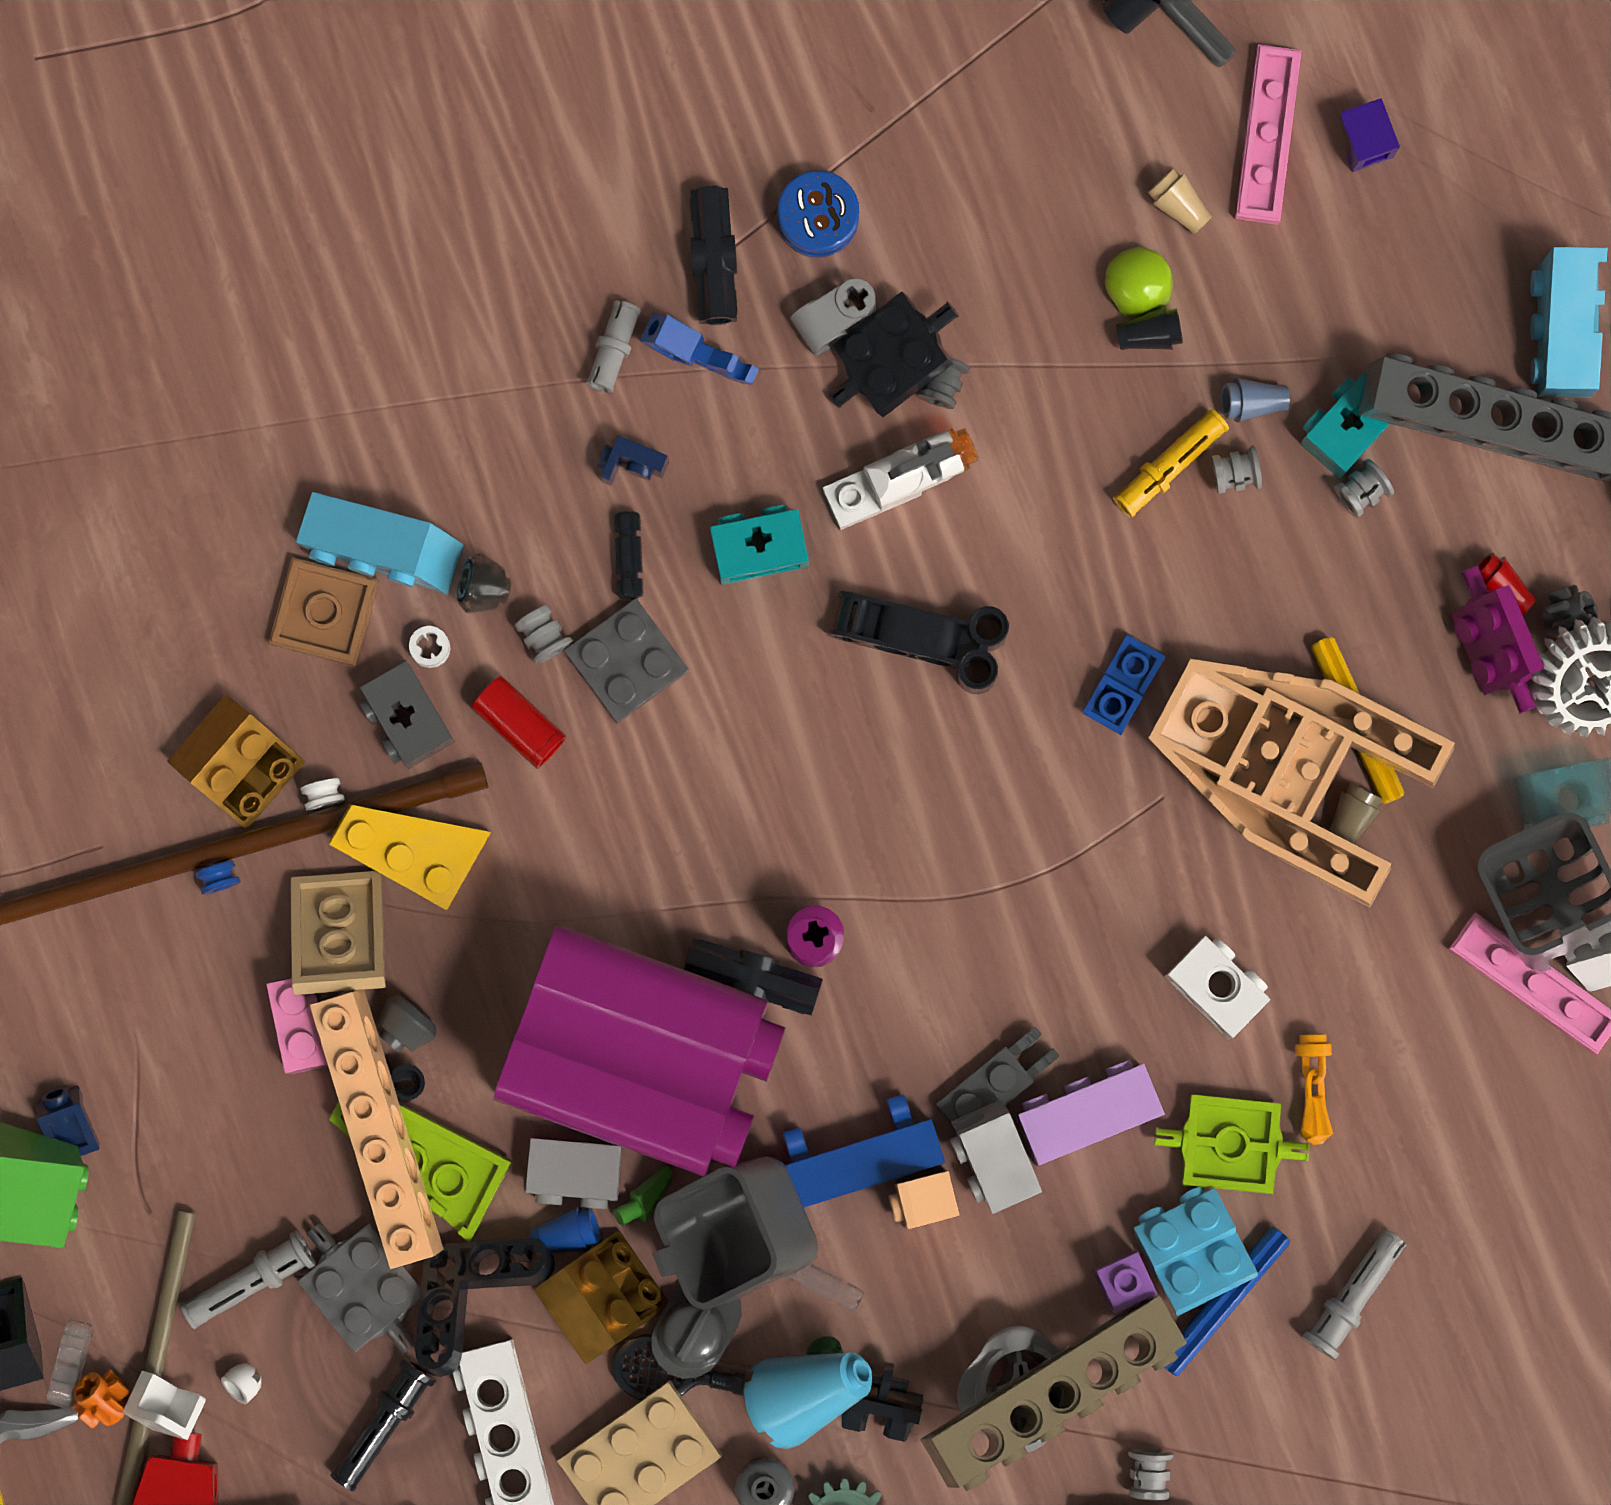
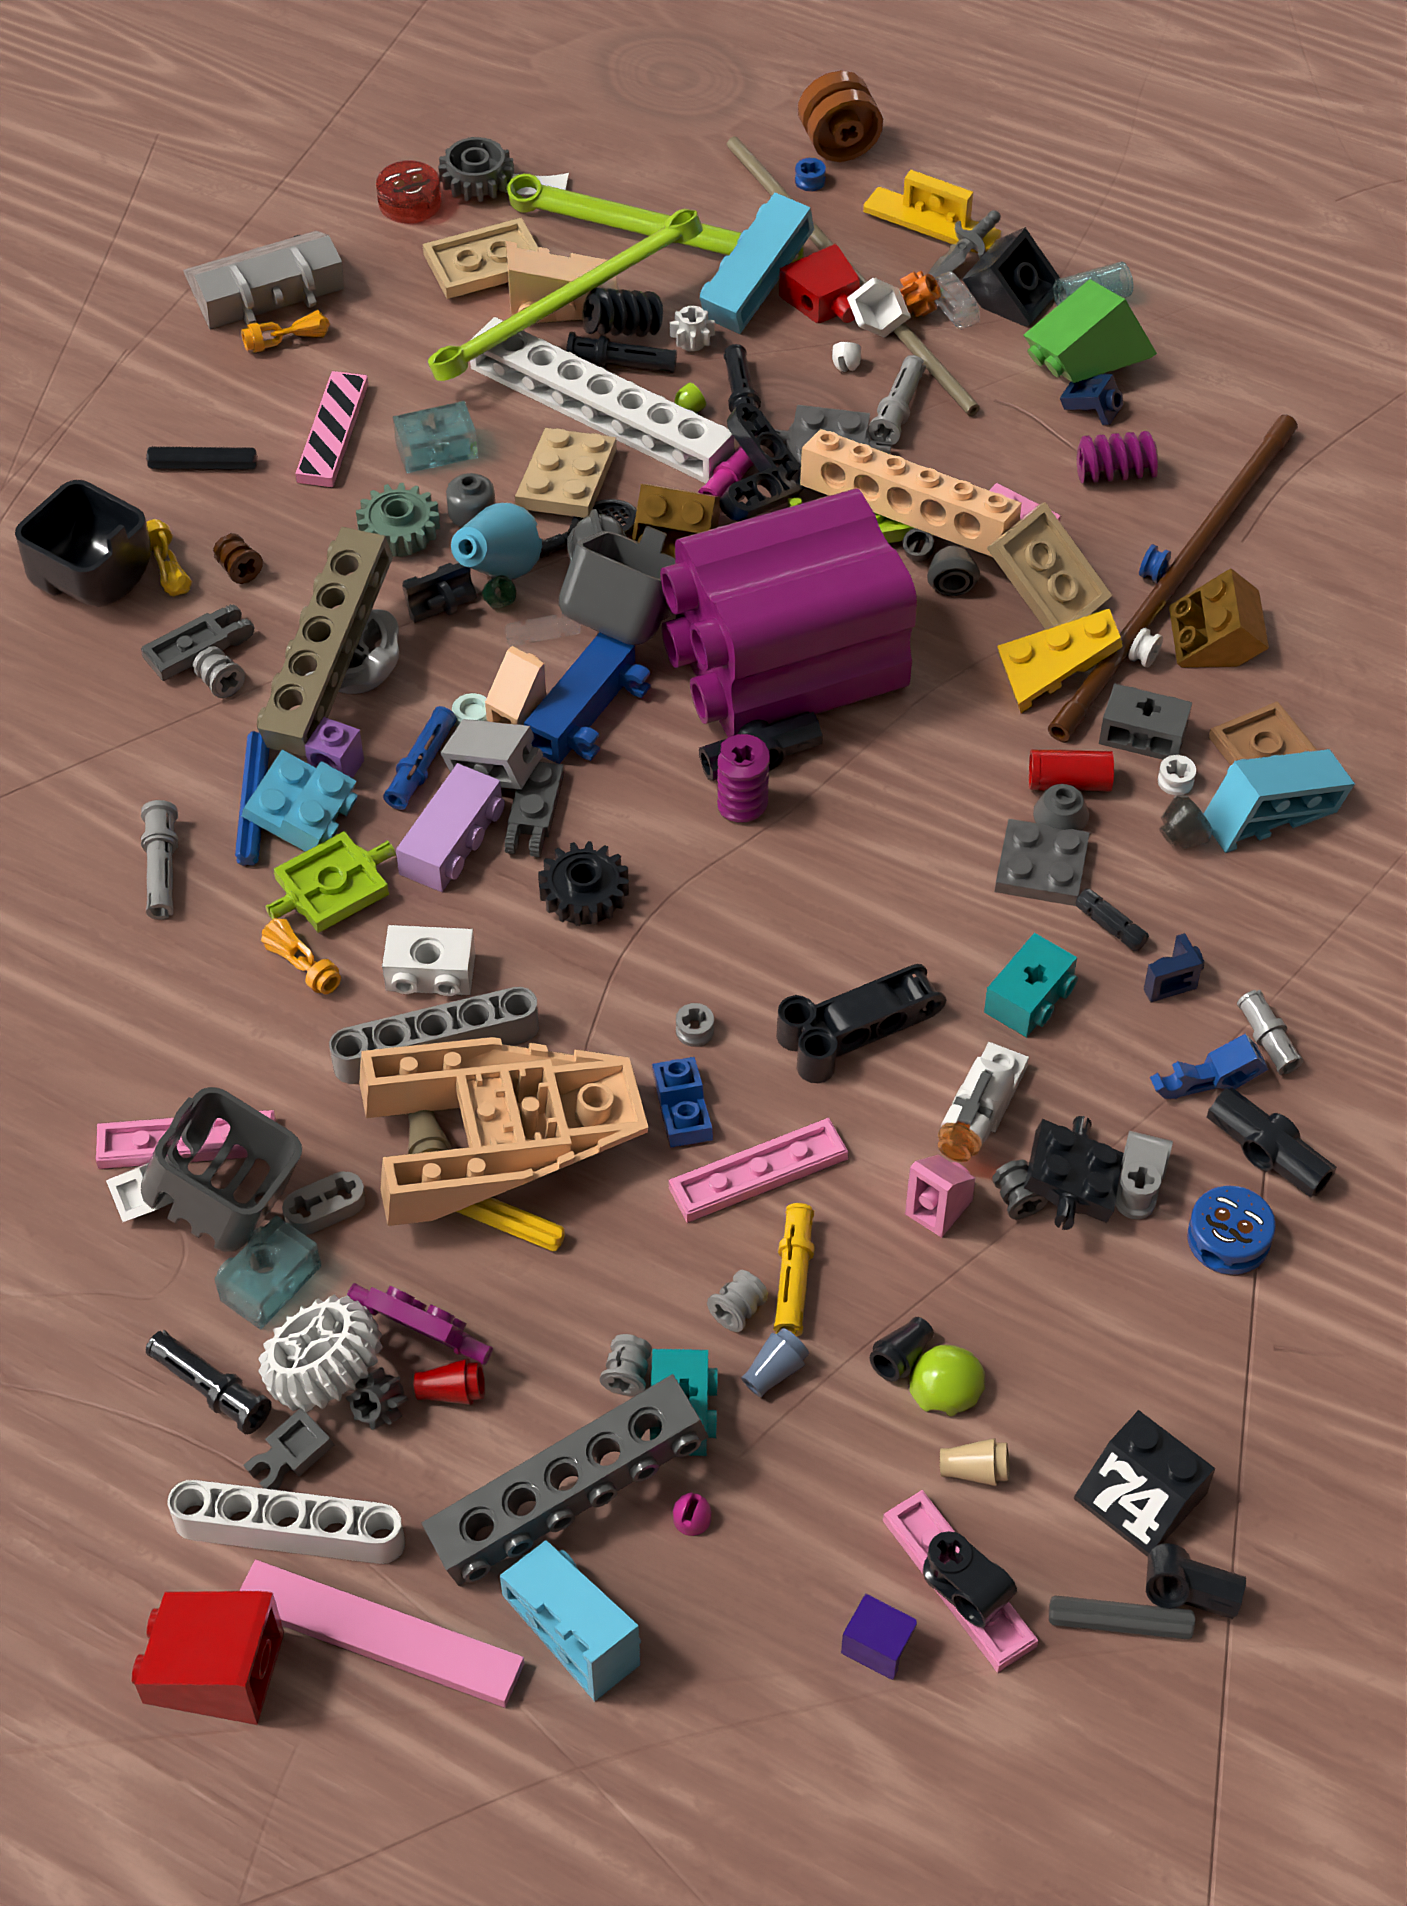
camera: 145 degrees right, 30 degrees down
light grey bush [514,605,573,664] -> none
none -> light grey beam [282,1171,366,1235]
none -> light grey beam [329,987,539,1084]
none -> blue pin [383,706,457,810]
none -> light aqua tile [452,693,487,727]
none -> black gear [538,841,629,926]
none -> bright pink tile [669,1118,848,1223]
none -> dark pink hinge [673,1493,711,1536]
none -> lime hinge [674,382,707,413]
none -> light grey bush [676,1003,714,1047]
none -> dark pink pin [698,446,754,497]
none -> bright pink slope [905,1155,976,1238]
none -> black piece [923,1531,1017,1628]
none -> dark grey cone [1033,784,1089,831]
none -> black slope [1074,1410,1215,1557]
none -> magenta piece [1077,431,1158,483]

